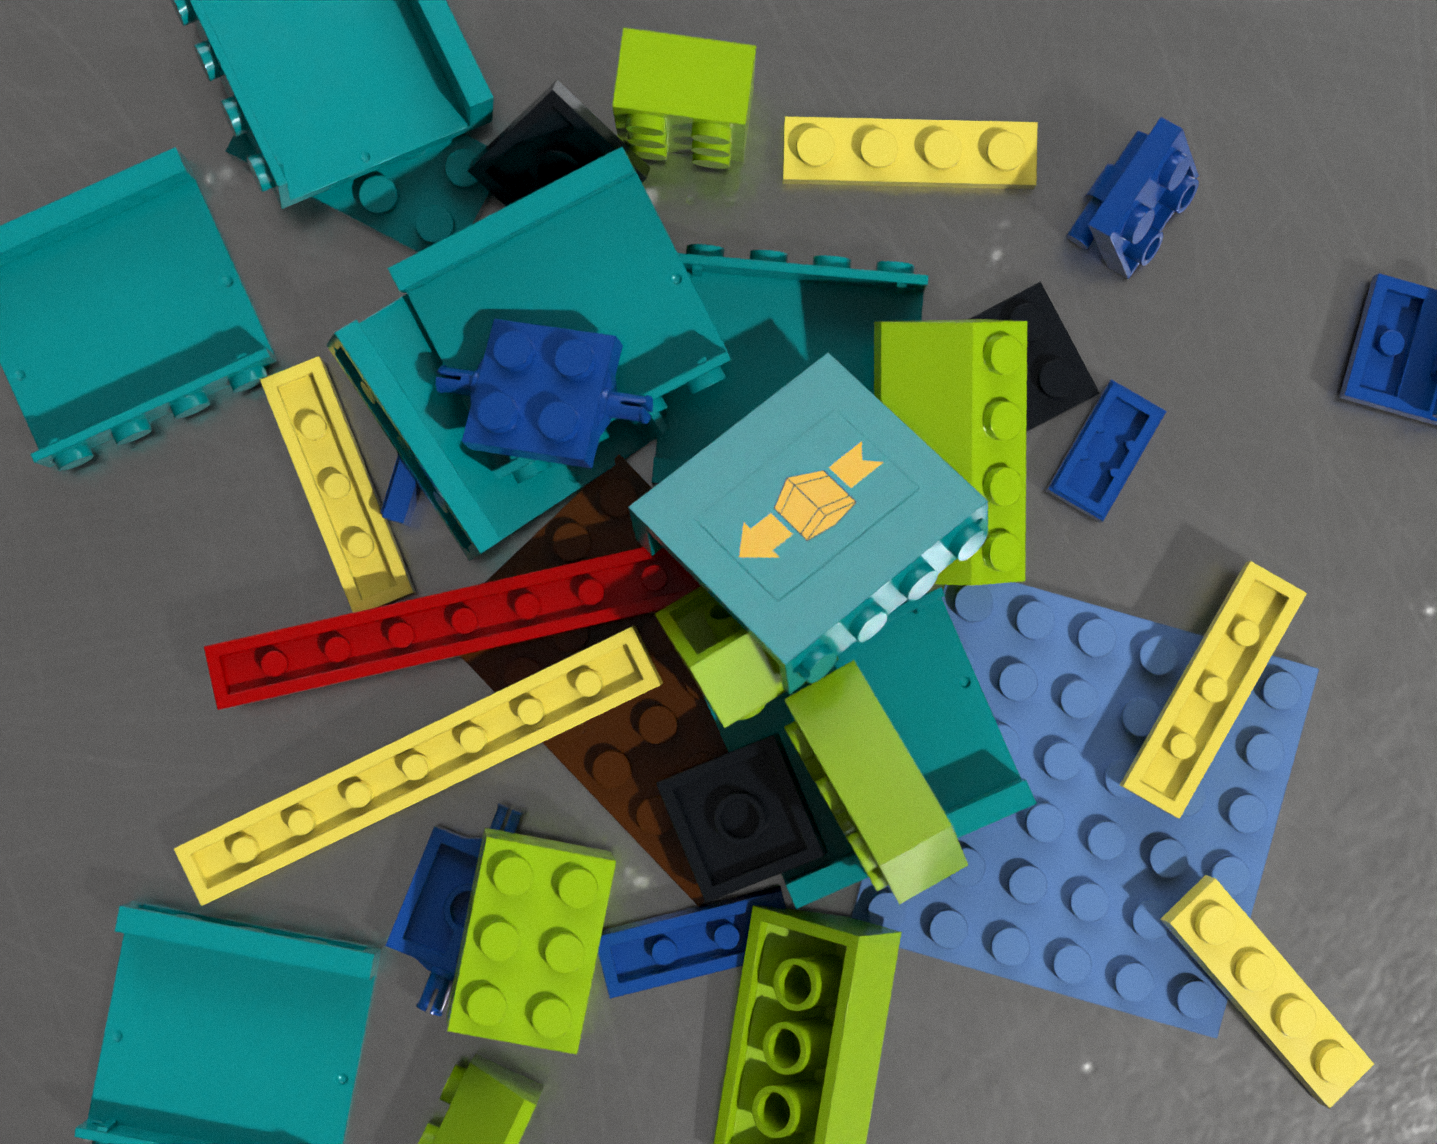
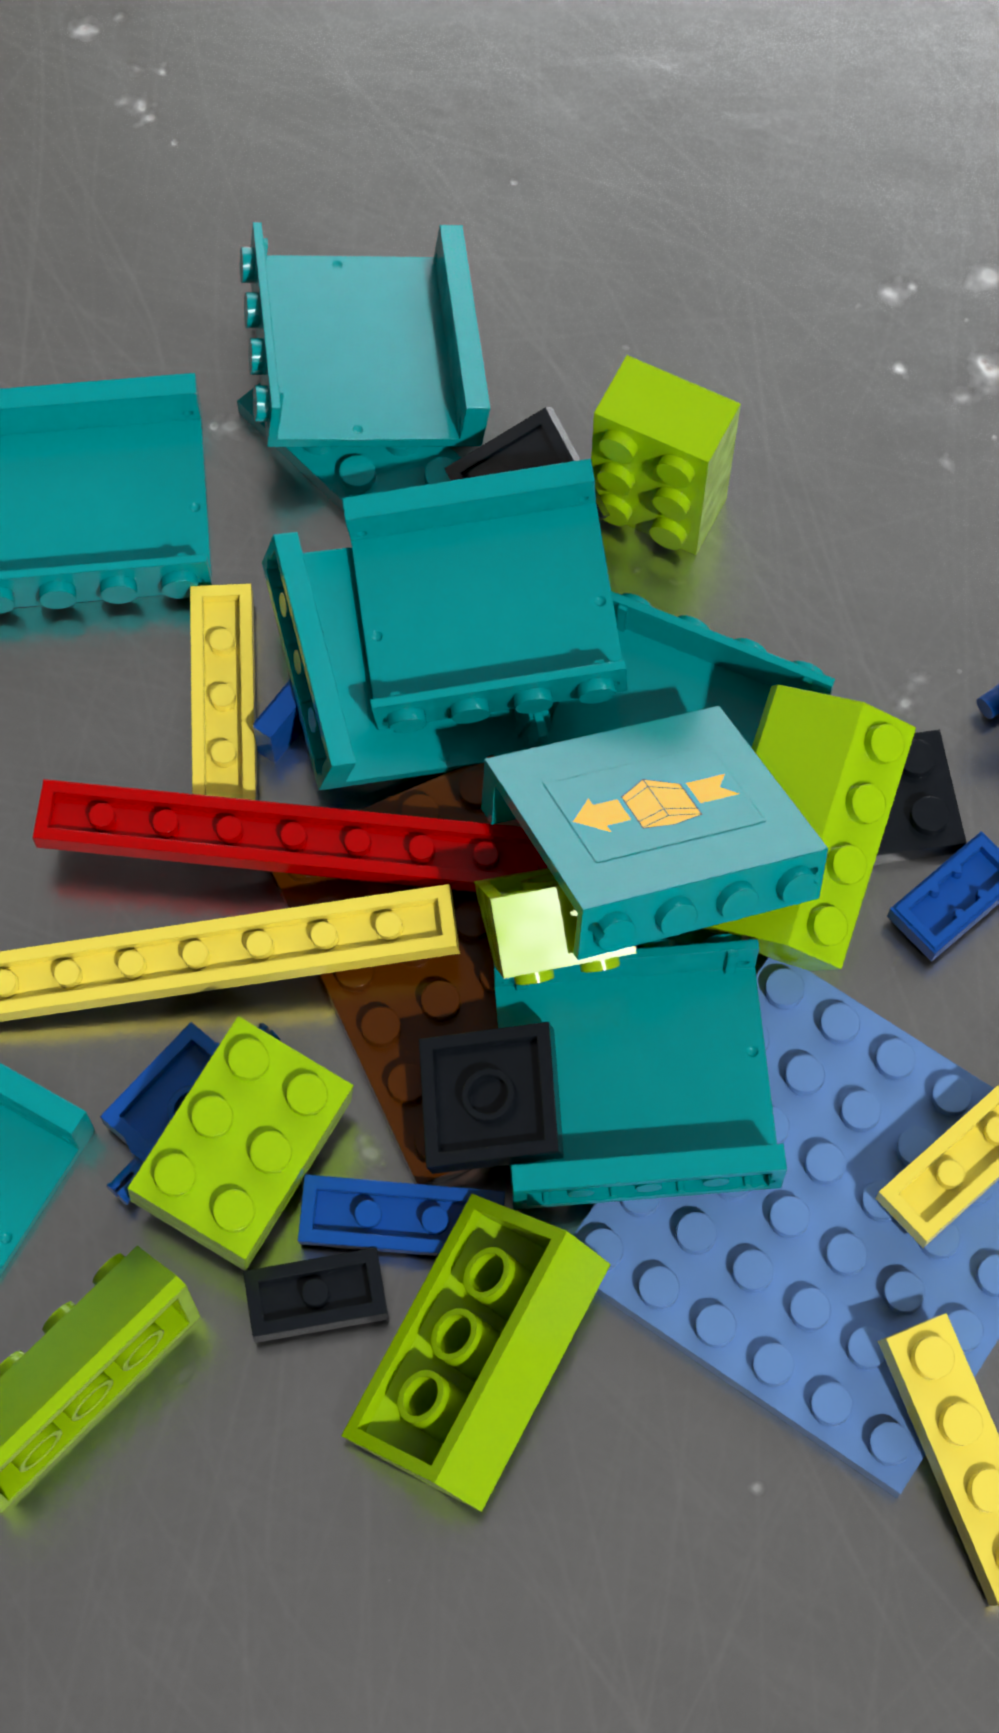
camera: 20 degrees right, 20 degrees down
blue plate [435,319,653,469] -> none
light yellow plate [783,116,1038,189] -> none
lime brick [784,660,968,905] -> none
none -> black plate [243,1247,389,1343]

